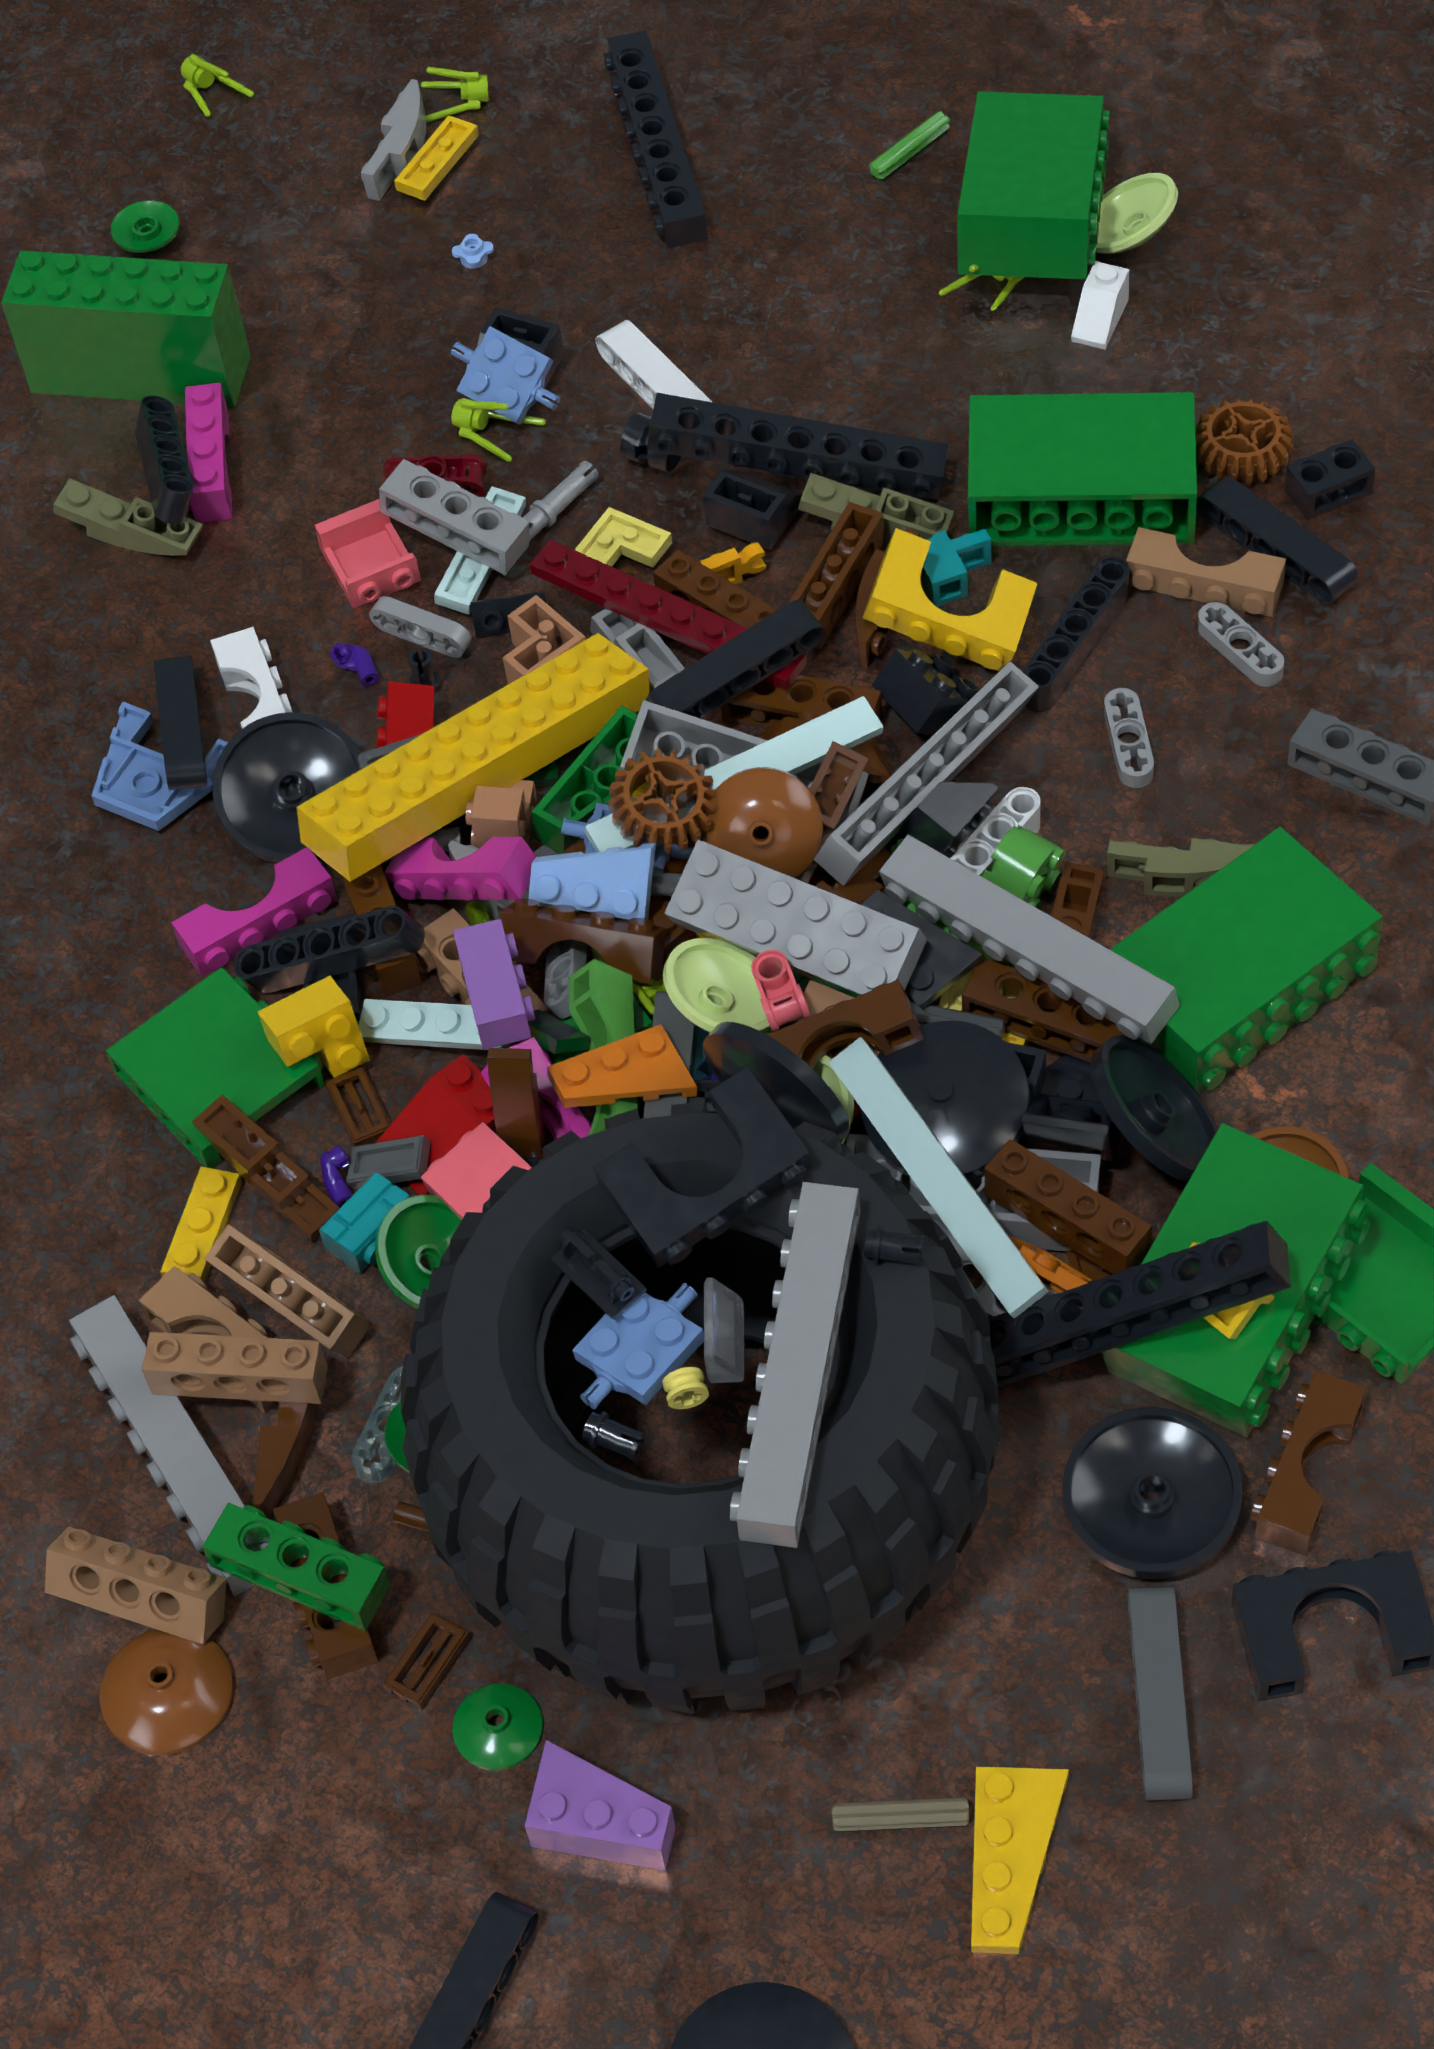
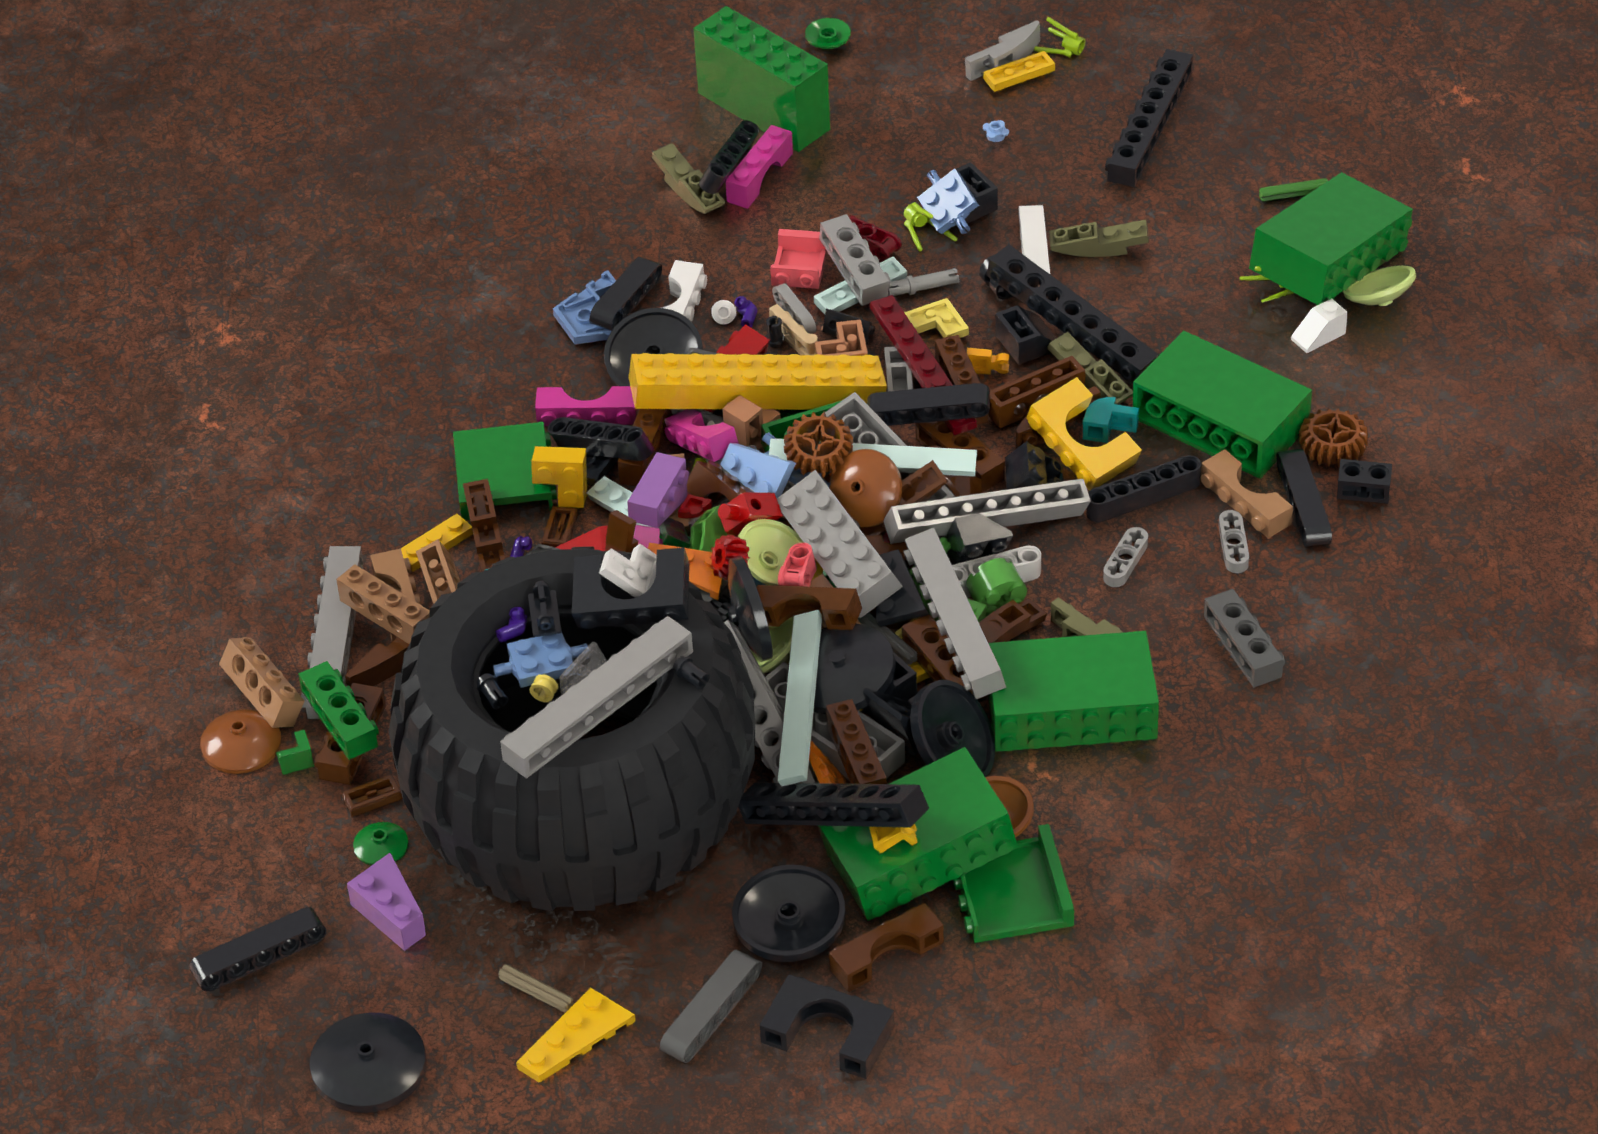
camera: 30 degrees right, 10 degrees down
none -> green panel [276,730,314,775]
none -> dark purple arm [496,607,527,643]
none -> white plate [599,544,657,598]
none -> red tile [678,494,713,519]
none -> red gear [710,535,750,580]
none -> white plate [711,300,736,324]
none -> red torso [718,492,783,537]
none -> tan plate [769,304,818,355]
none -> olive slope [1049,219,1149,257]

